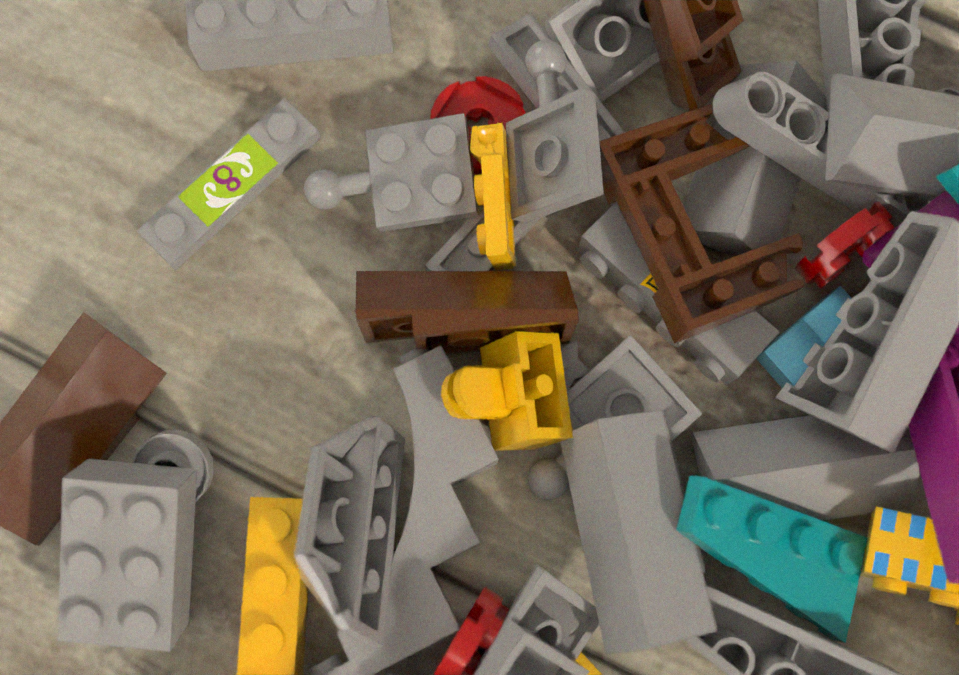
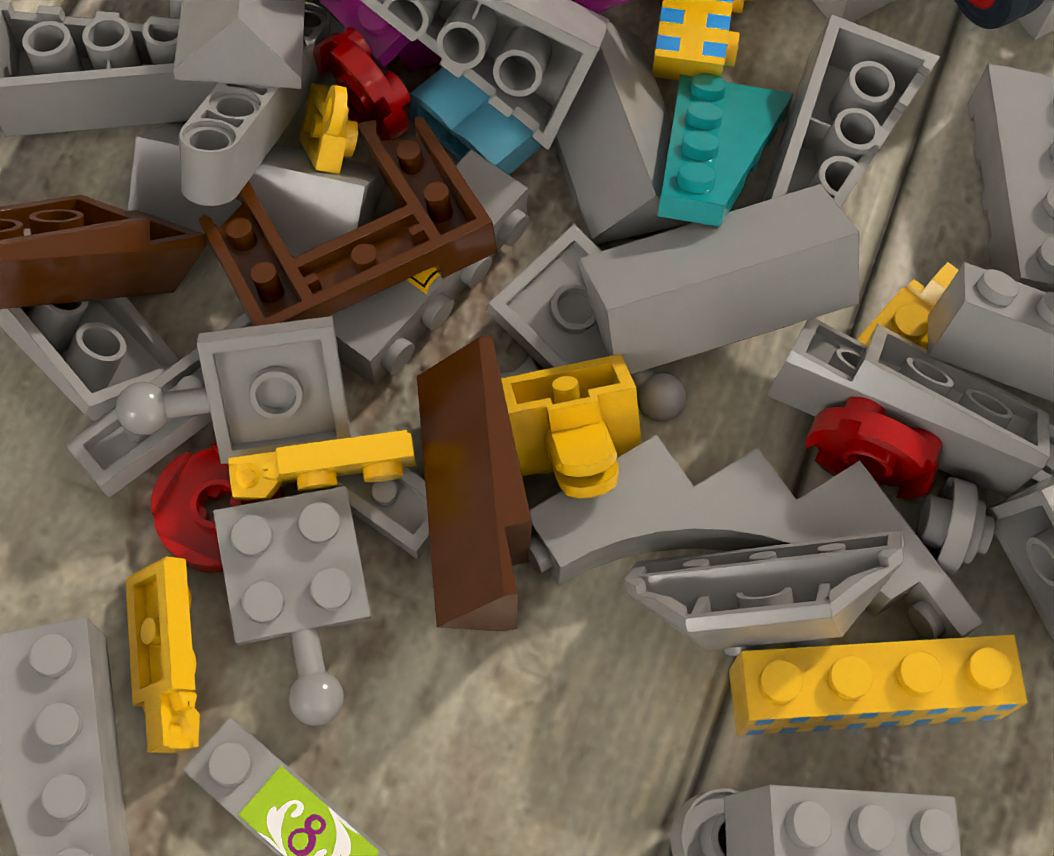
camera: 95 degrees left, 10 degrees down
none -> yellow hinge [125,556,200,754]
none -> yellow hinge [299,83,358,175]

